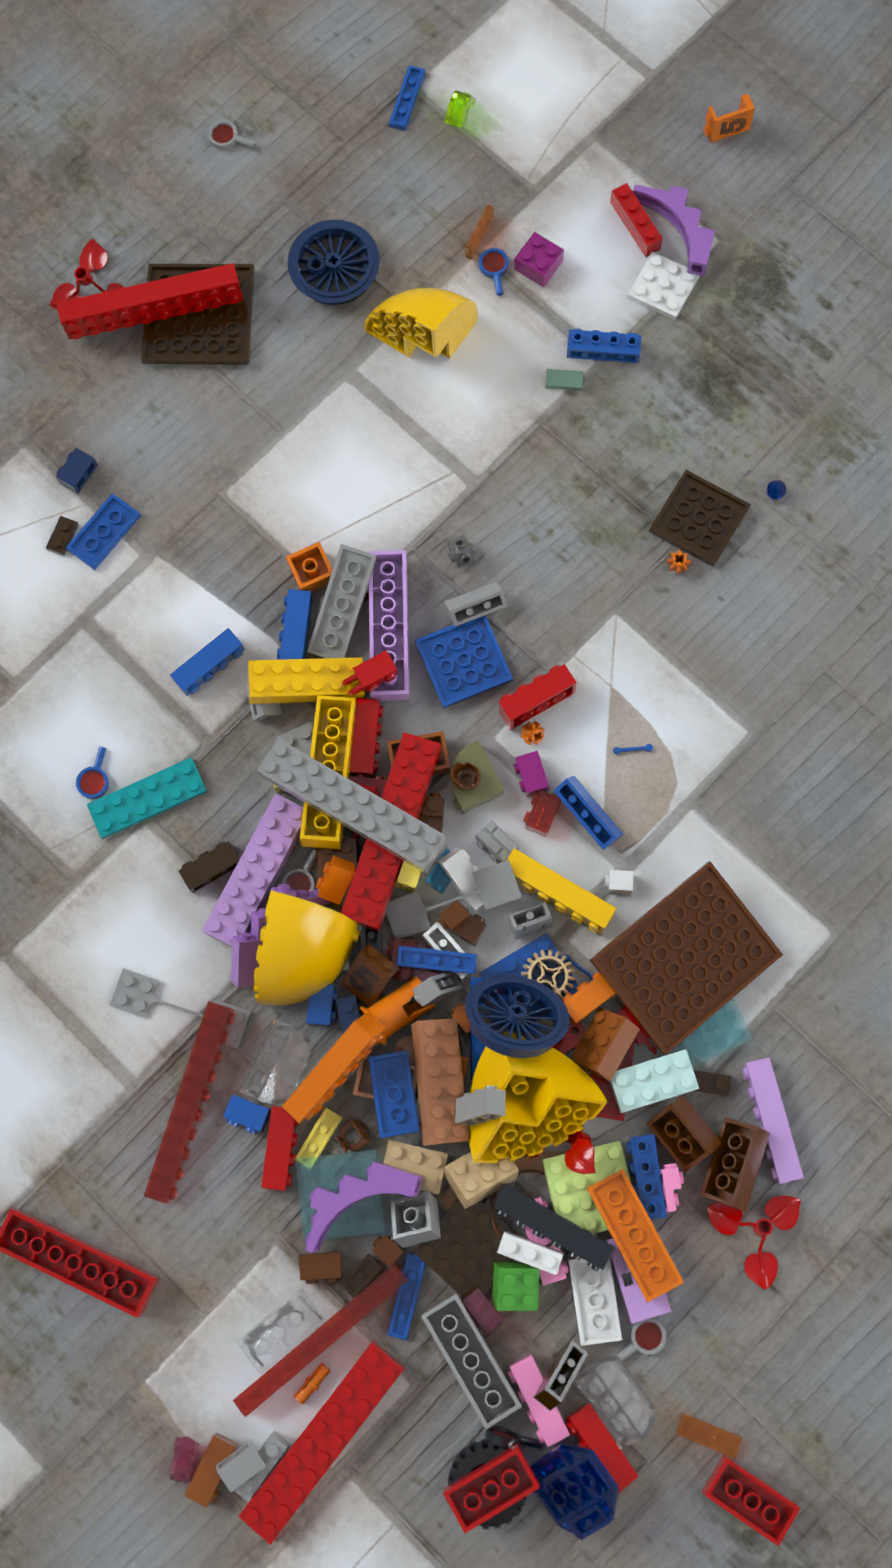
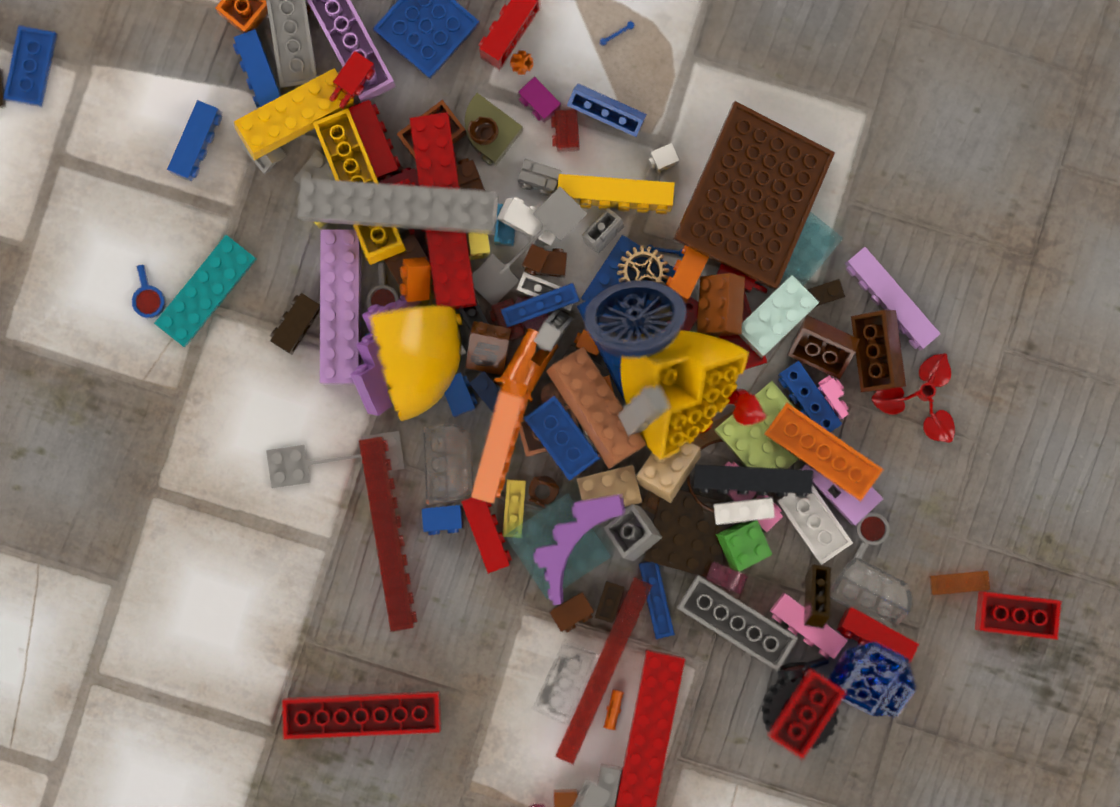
camera: 30 degrees left, 10 degrees up
reddish brown brick [372,1234,405,1267] -> none

